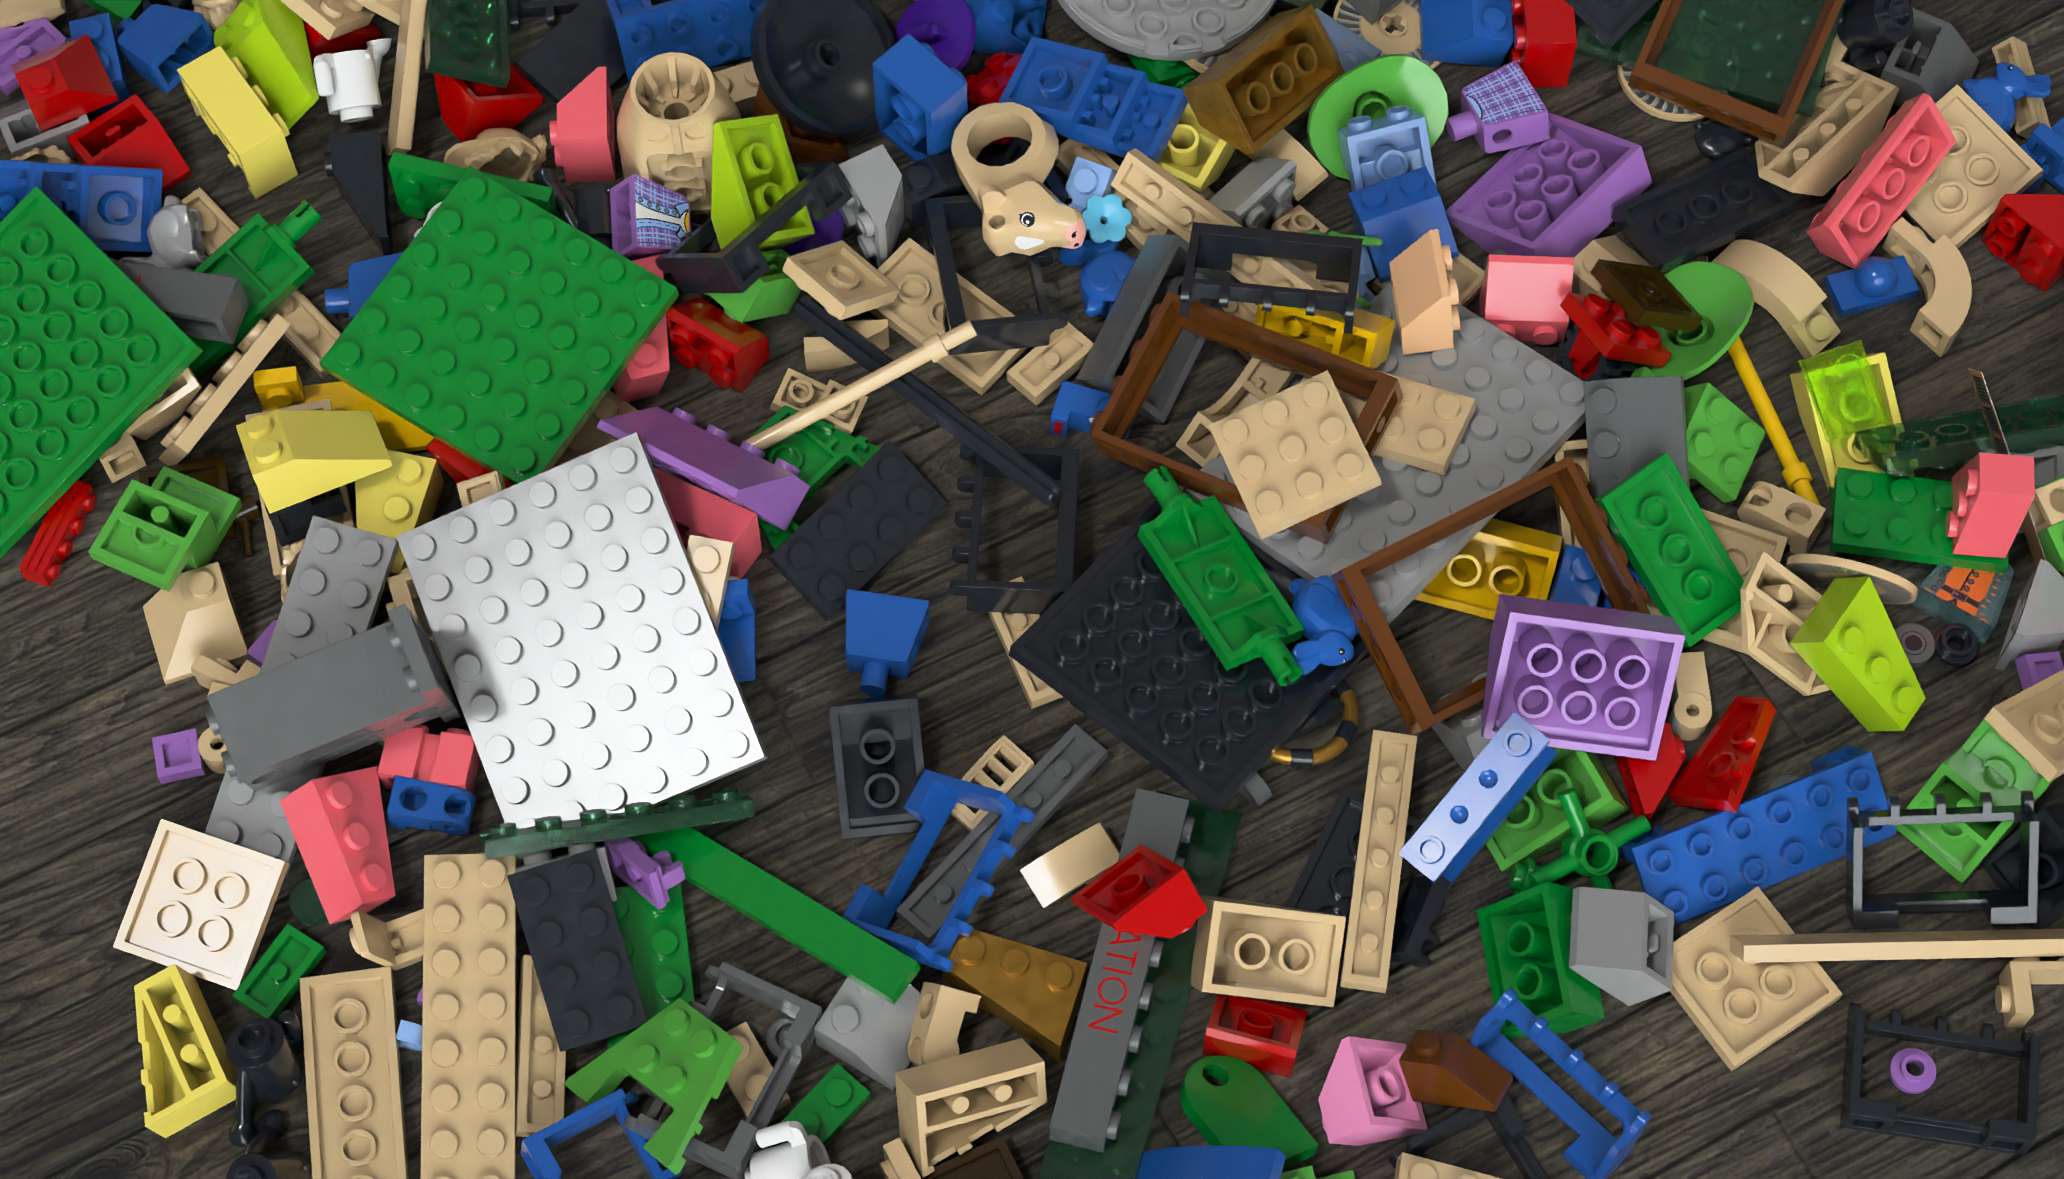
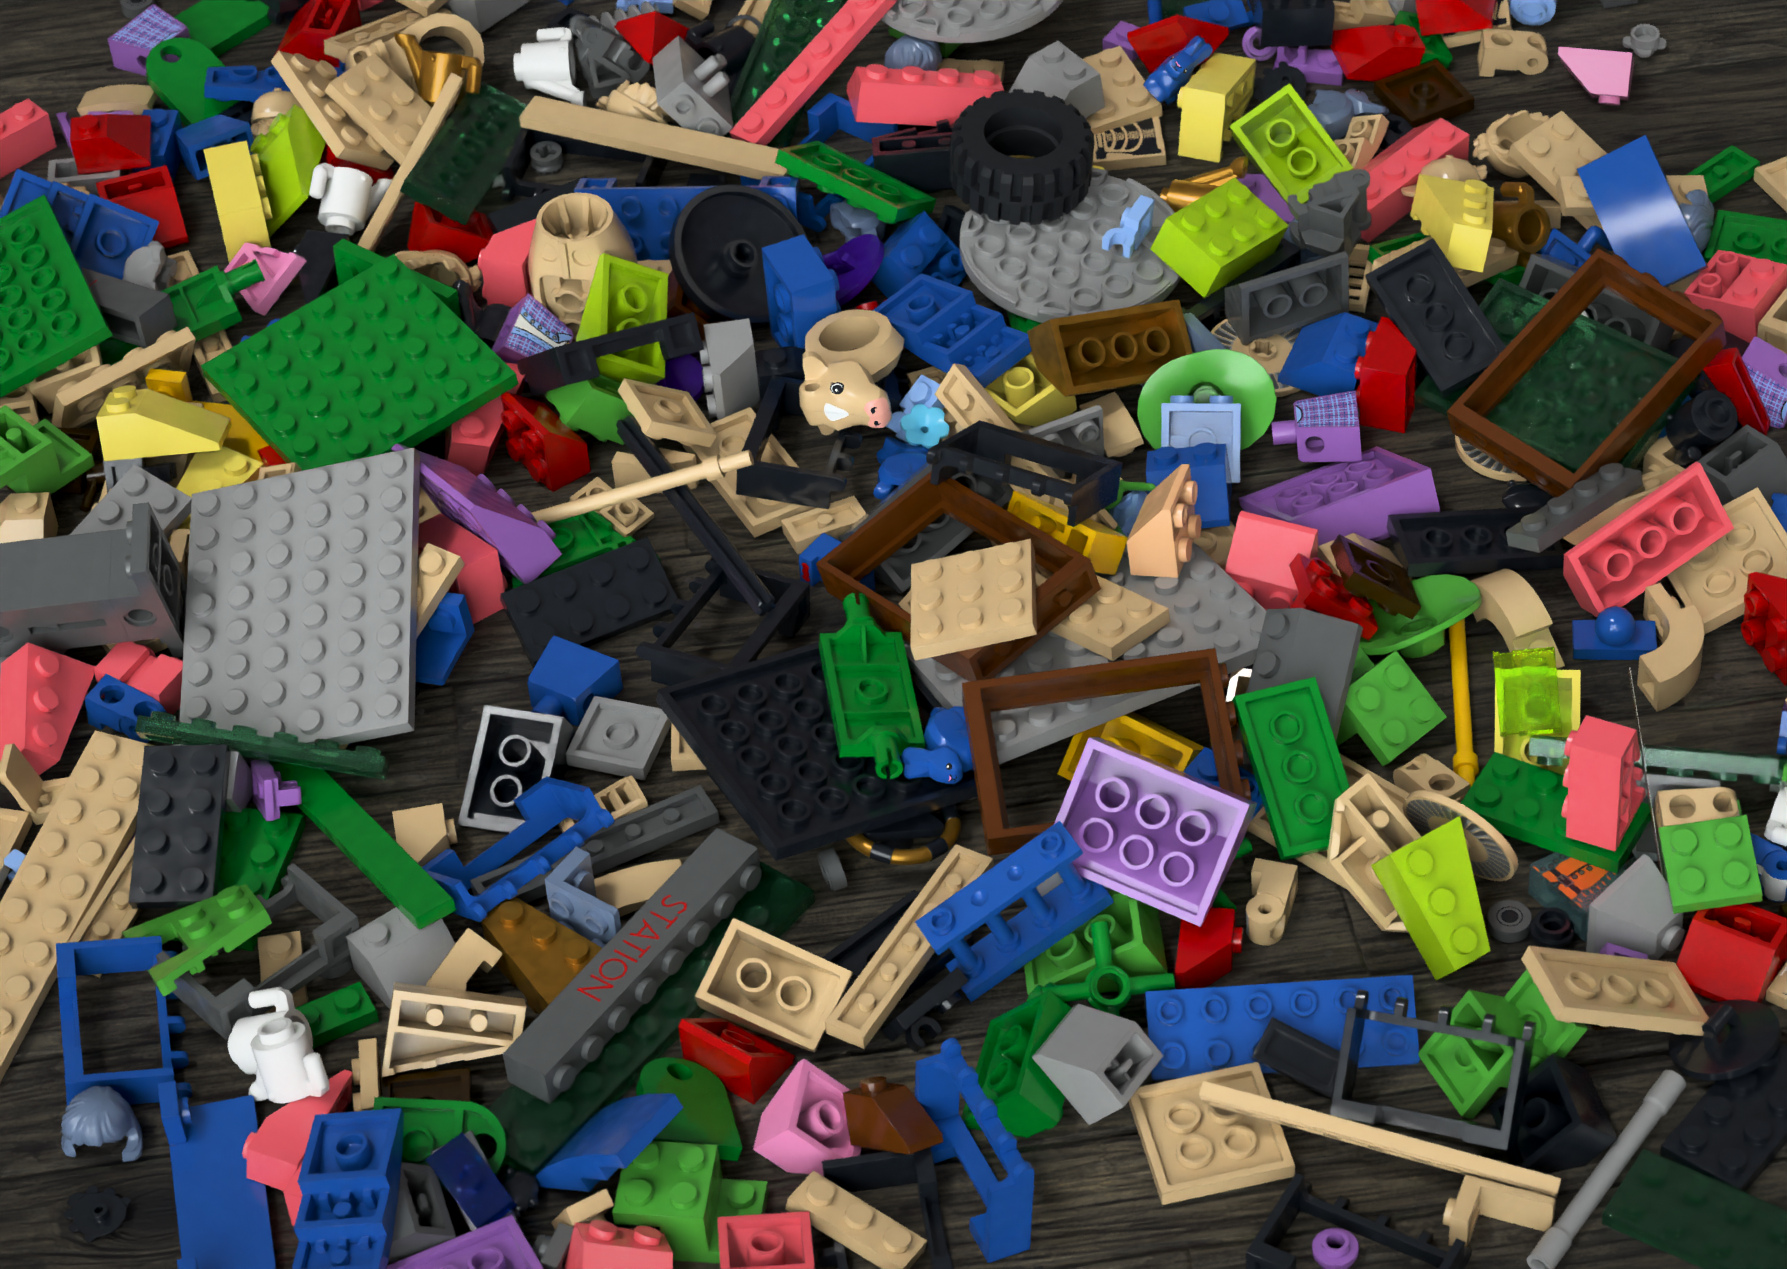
camera: 25 degrees right, 20 degrees down
red slope [1071,844,1208,938] -> none
red wing [1667,696,1776,813] -> none
none -> bright pink wing [224,242,306,316]
none -> tan slope [392,803,458,867]
none -> sand blue bracket [544,847,621,948]
none -> light grey plate [565,696,672,780]
none -> black tile [1251,1017,1340,1100]
none -> dark grey plate [1506,463,1643,553]

